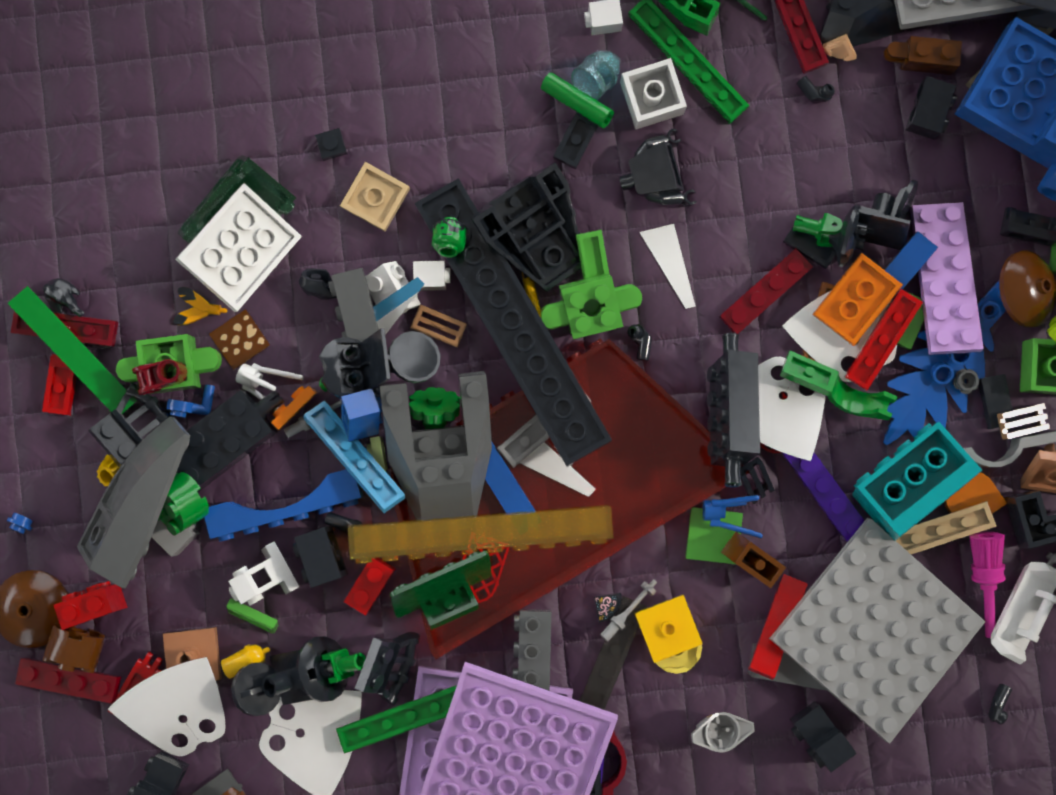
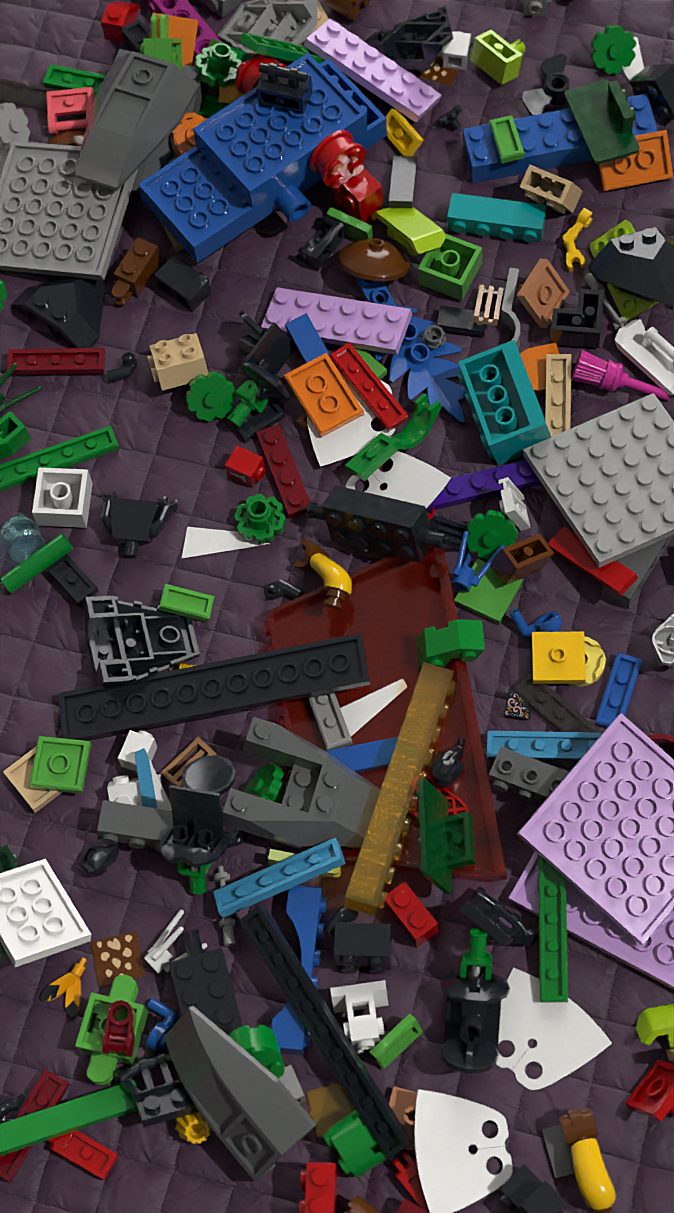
camera: 65 degrees left, 20 degrees down
yellow piece [221,644,270,679] -> none
orange plate [271,386,317,430] -> none
blue brick [341,389,383,442] -> none
green head [432,217,466,258] -> none
bright green brick [540,273,642,339] -> none
light grey piece [600,579,657,642] -> none
light nougat tile [823,34,857,61] -> none
none -> bright green tile [29,736,91,794]
none -> tan brick [148,333,208,391]
none -> green plant [185,371,236,421]
none -> red brick [225,445,266,488]
none -> green plant [235,494,286,544]
none -> black plate [239,904,413,1160]
none -> piece [294,539,352,610]
none -> clear yellow piece [307,1083,365,1137]
none -> green brick [323,1110,386,1178]
none -> green brick [417,619,485,671]
none -> black piece [429,738,465,787]
none -> green plant [467,510,518,560]
none -> dark azure plate [487,731,602,761]
none -> white plate [498,477,531,531]
none -> blue plate [509,609,563,638]
none -> blue tile [595,652,642,729]

